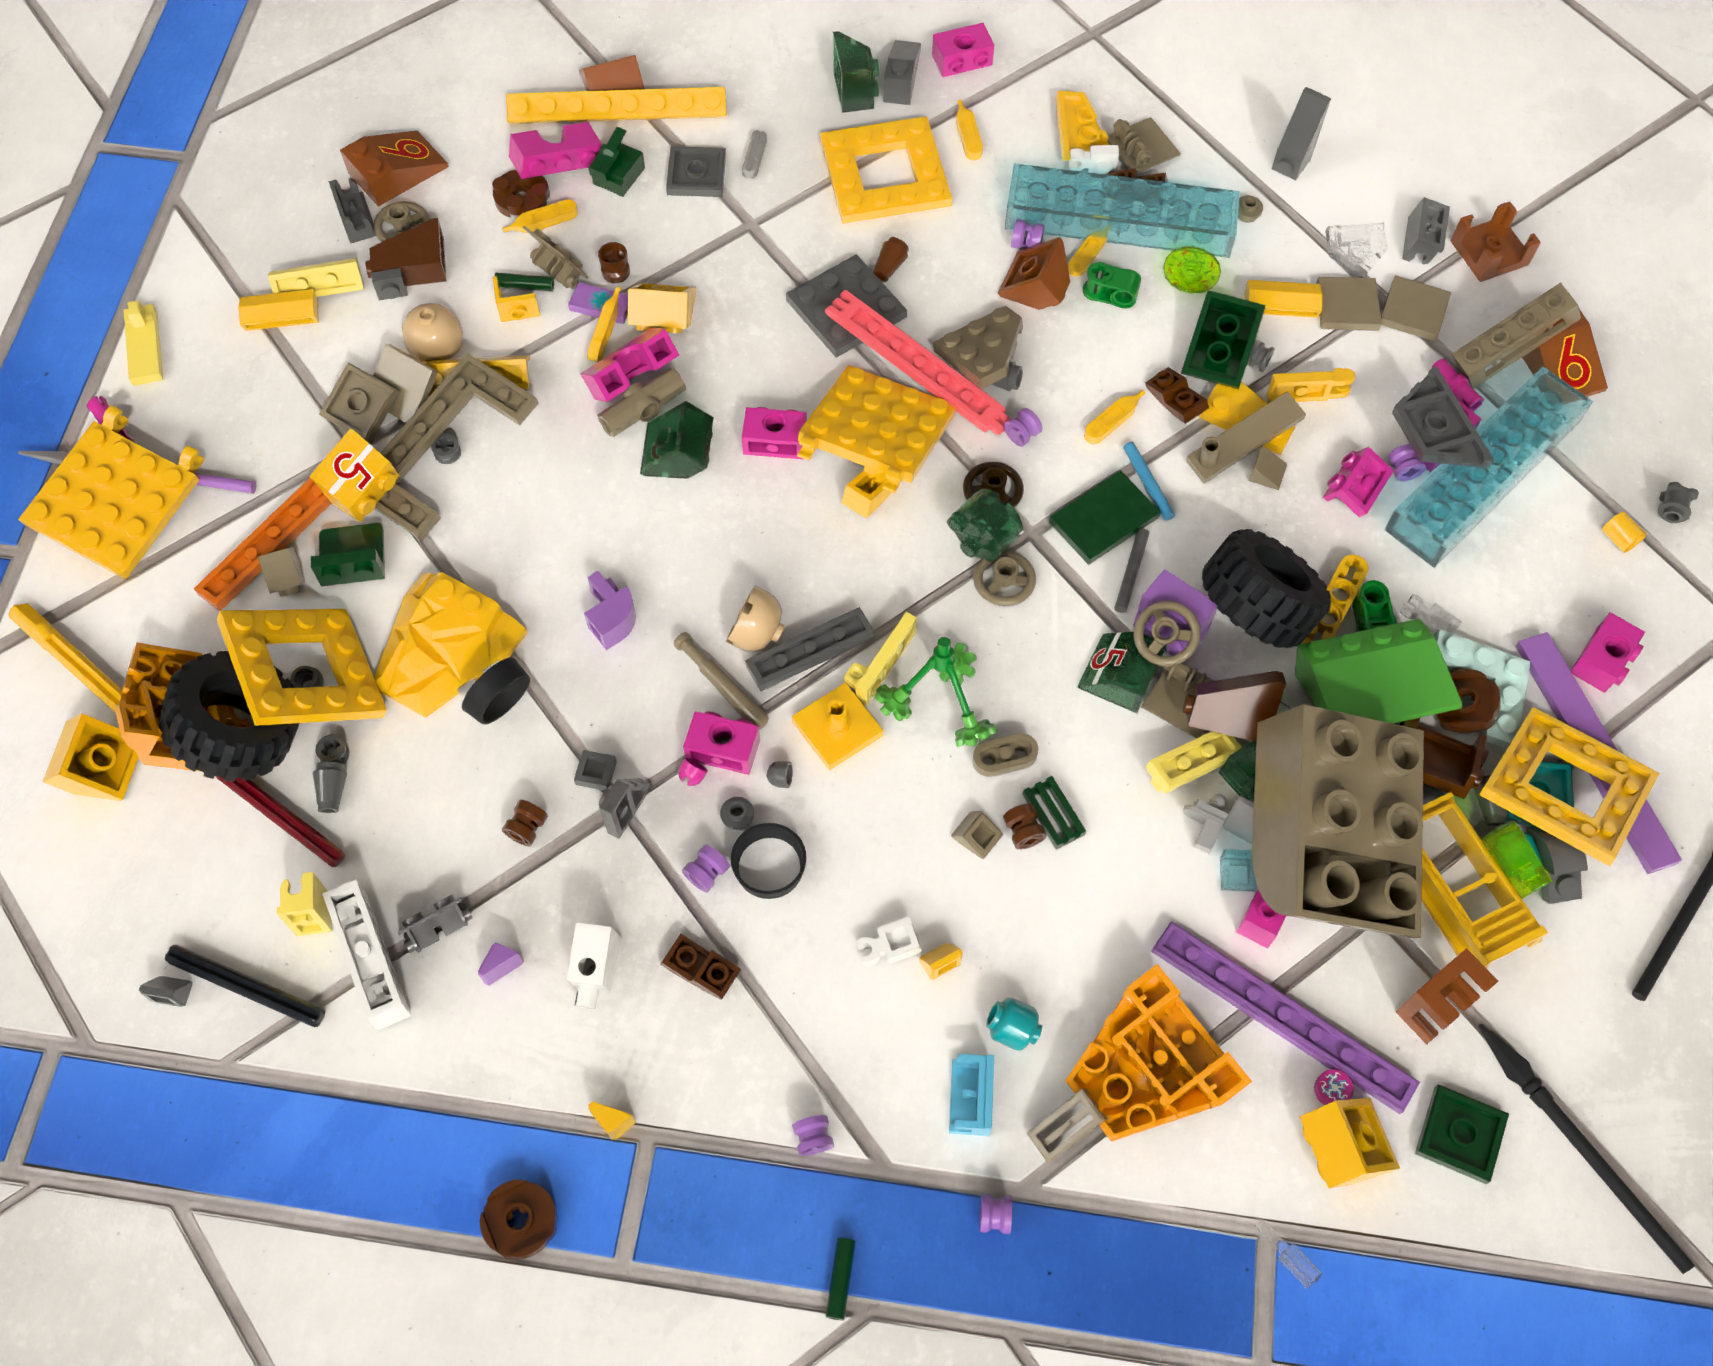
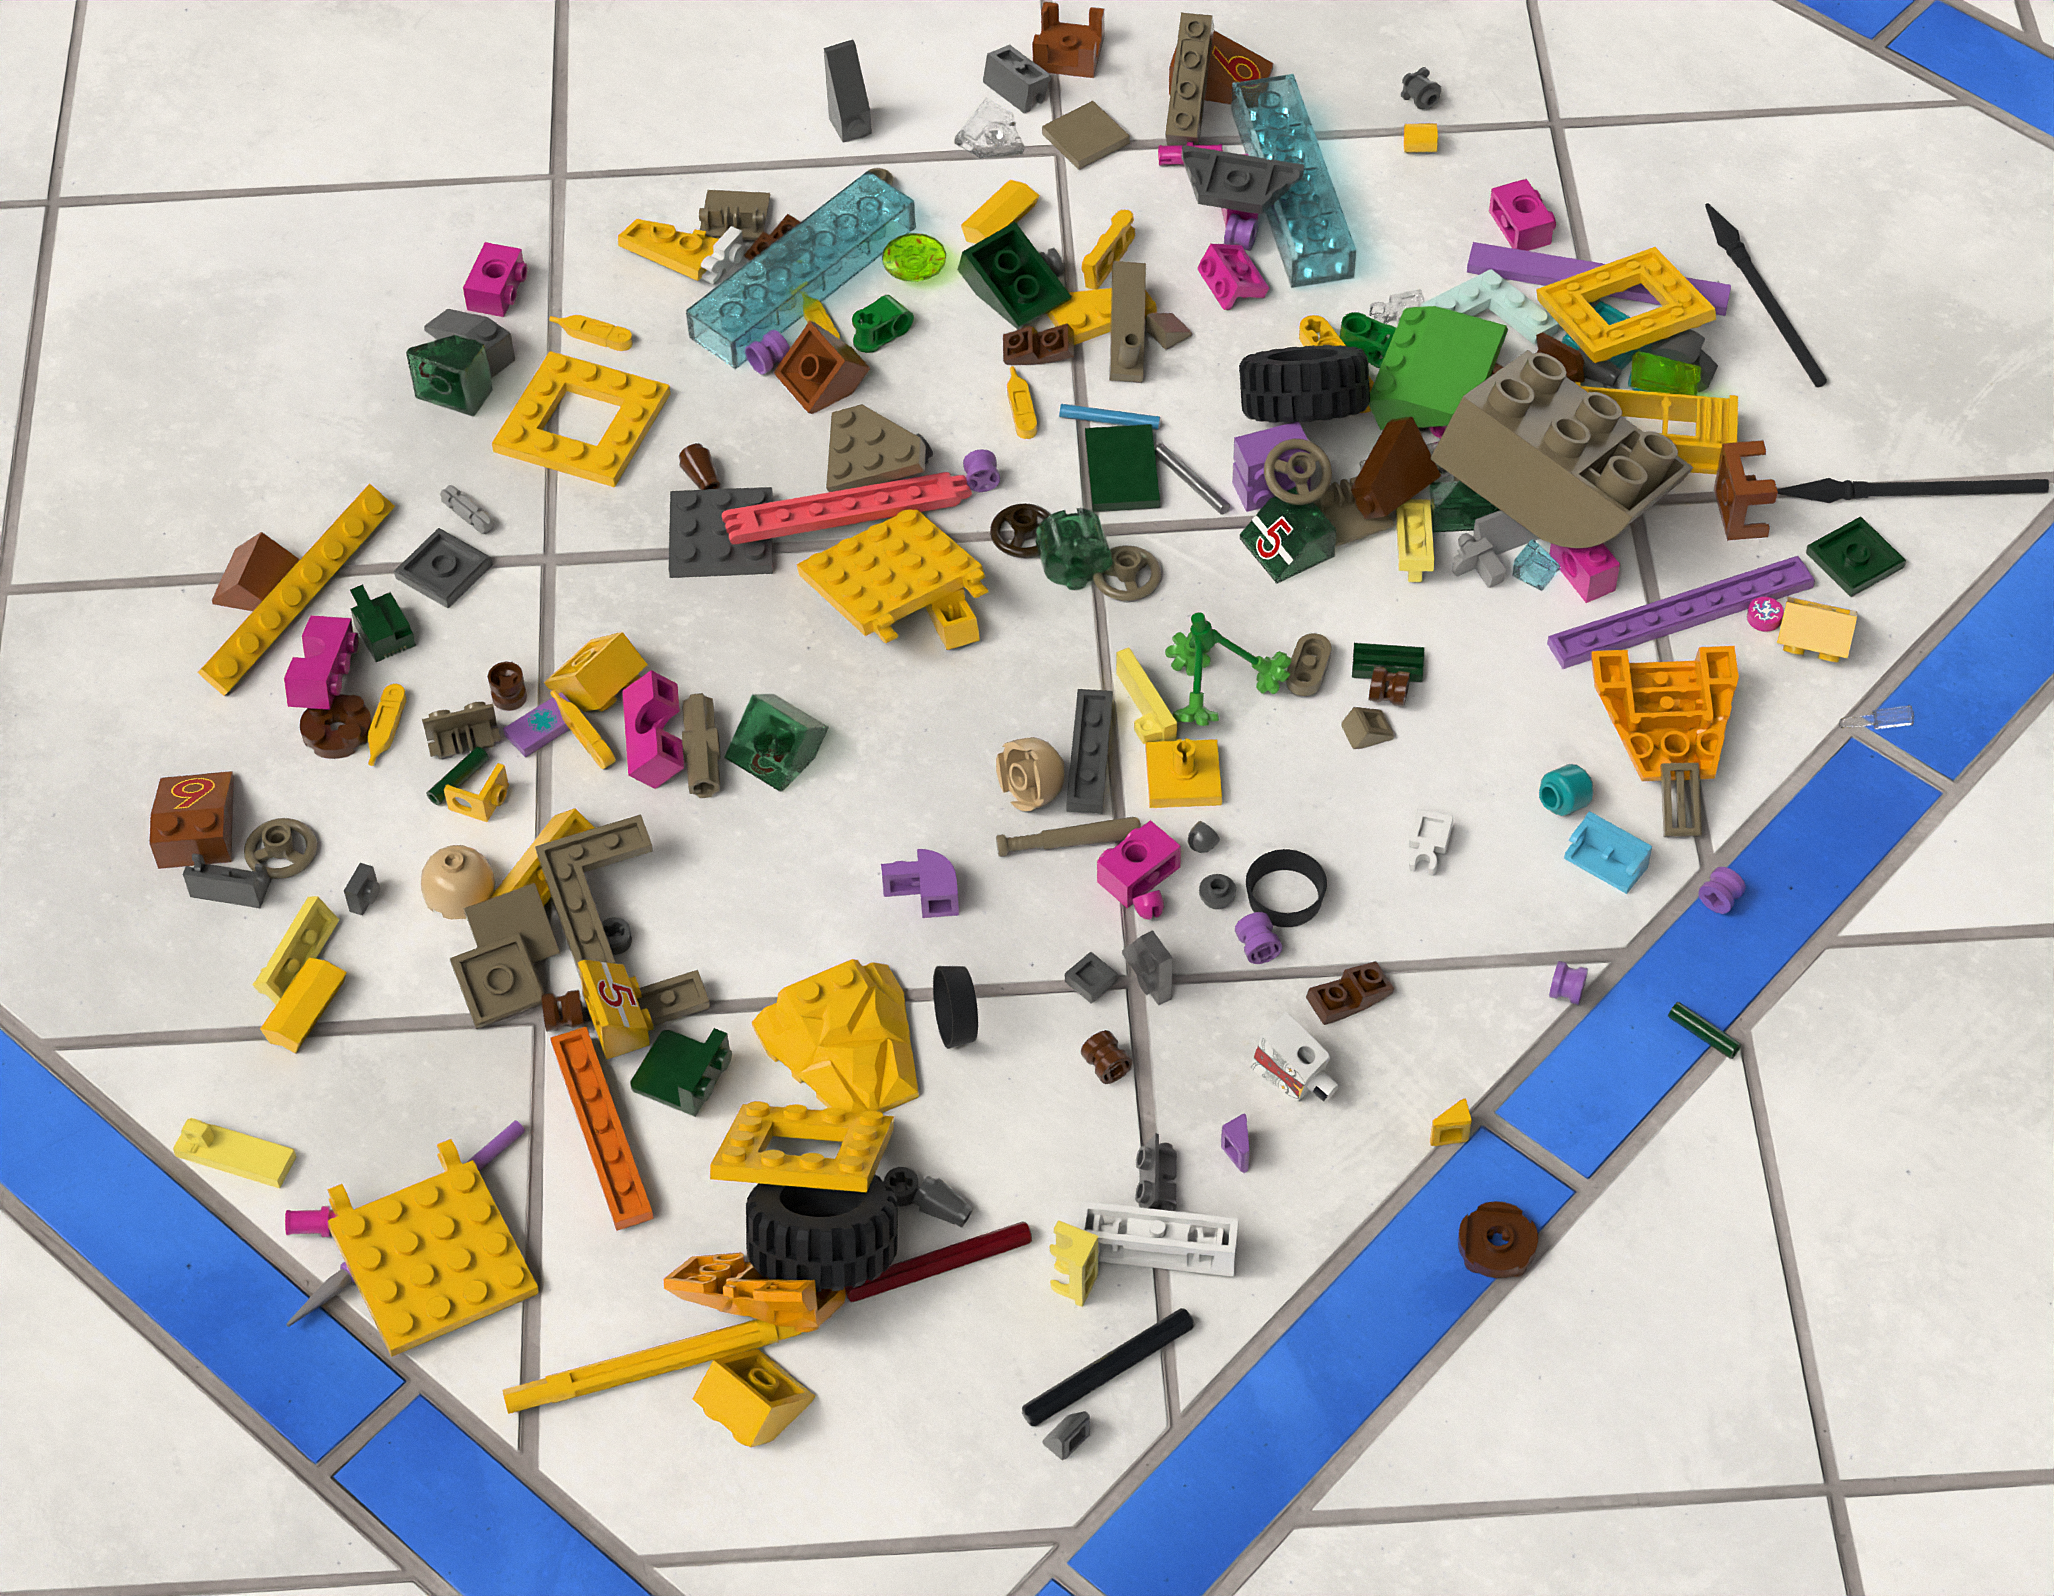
camera: 55 degrees left, 10 degrees down
dark tan brick [258,546,305,597] -> none
reddish brown slope [365,218,447,286] -> none
dark pink brick [742,407,807,460] -> none
yellow slope [919,943,963,980] -> none
dark tan tile [1316,277,1382,331] -> none
reddish brown plate [1434,669,1501,733] -> none

